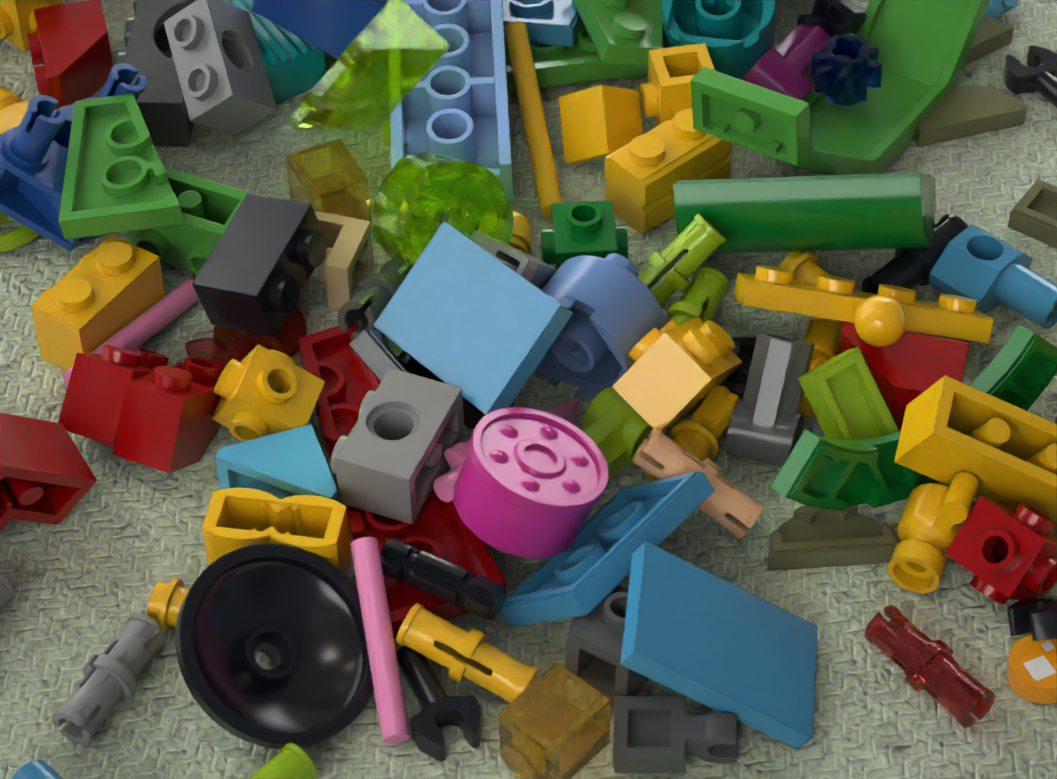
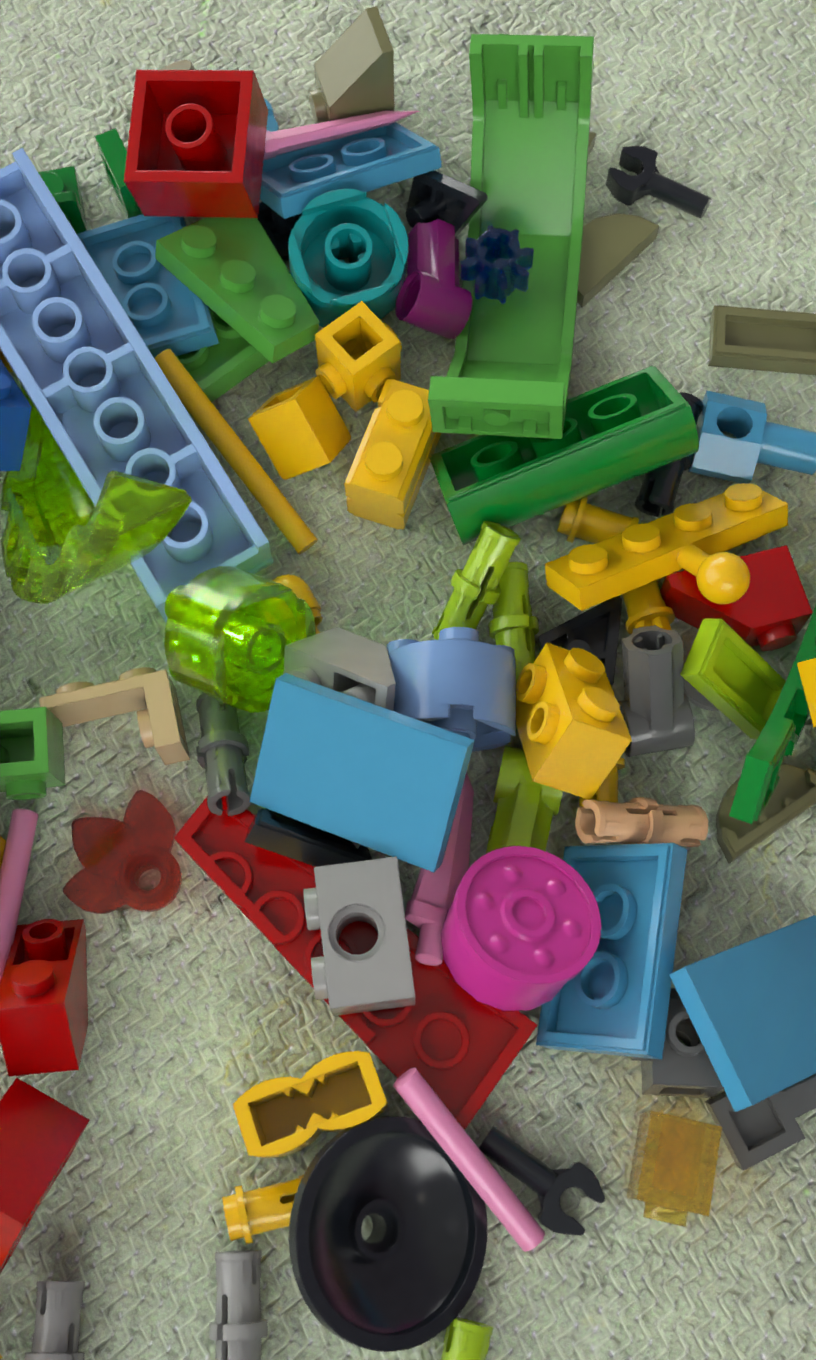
camera: 30 degrees left, 25 degrees up
red slope [112,356,222,474] -> none
black brick [192,193,328,337] -> none
yellow brick [212,344,325,442] -> none
medium azure slope [215,424,339,502] -> none
clear yellow brick [286,138,372,224] -> none
black axle [380,538,507,620] -> none
yellow pin [396,603,540,708] -> none
green brick [540,200,628,269] -> none

